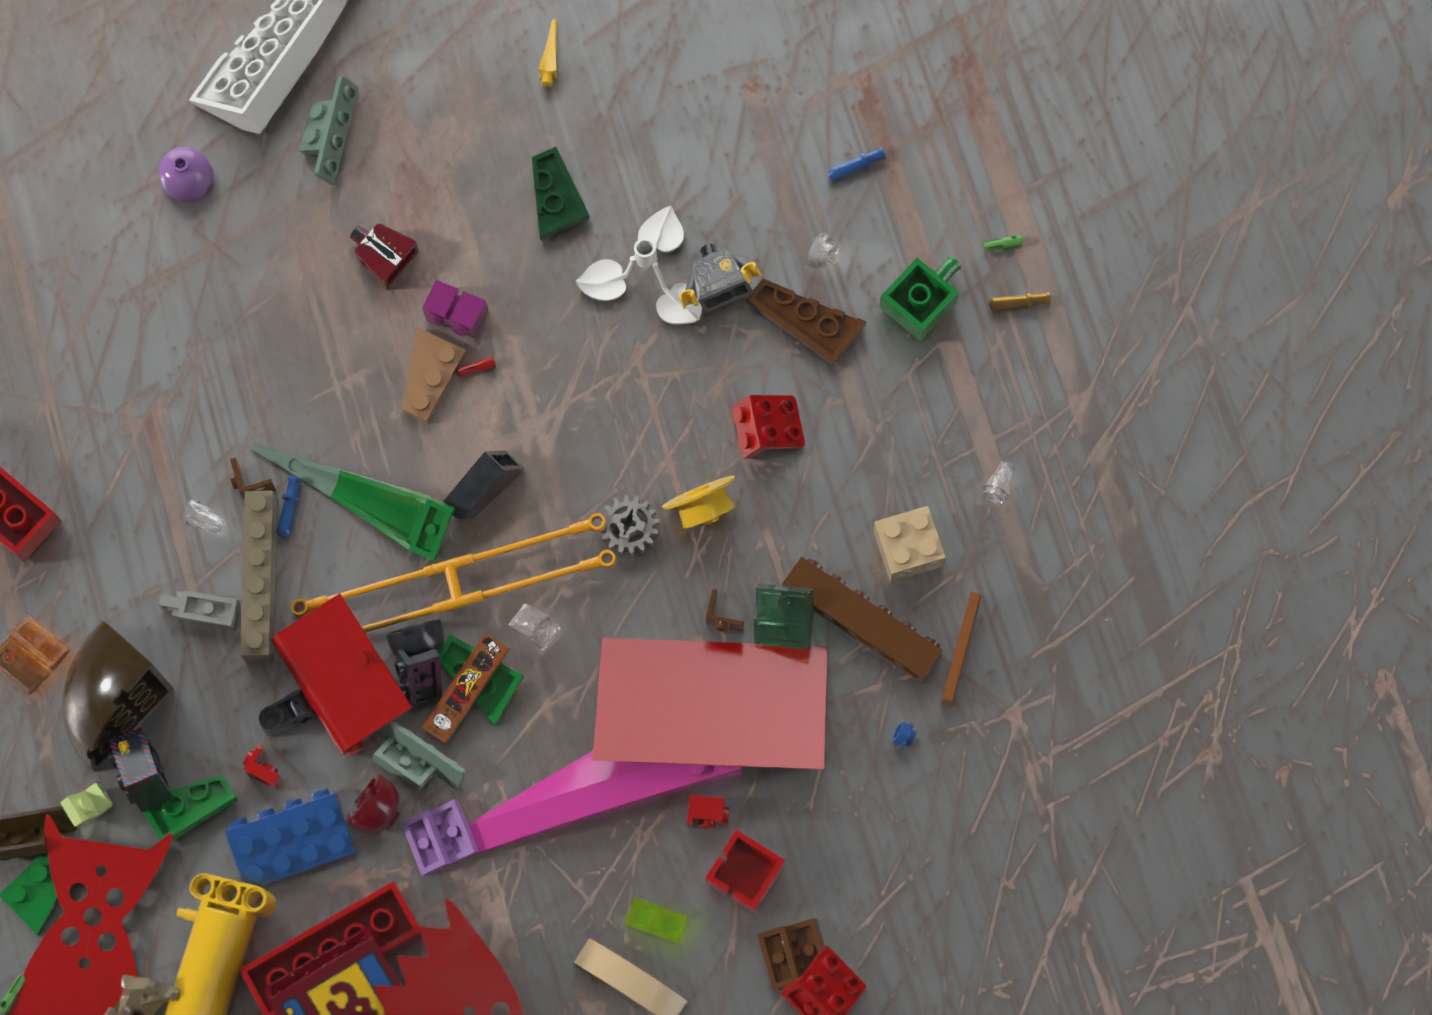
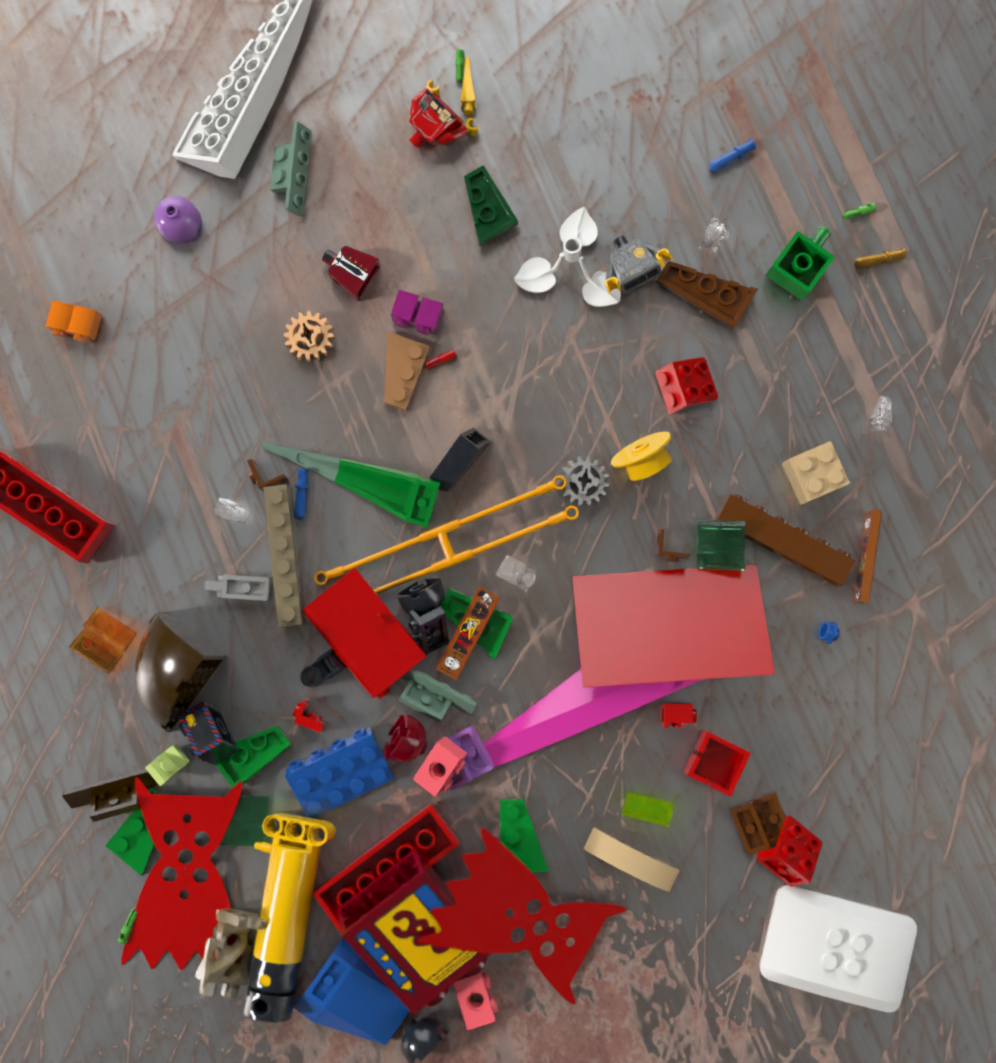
camera: 10 degrees left, 10 degrees up
none -> orange brick [45,300,102,343]
none -> clear green slope [220,795,271,846]
none -> light nougat gear [283,311,335,362]
none -> red torso [409,80,479,149]
none -> coral brick [413,736,468,797]
none -> bright green pin [455,49,465,82]
none -> green wing [500,798,549,872]

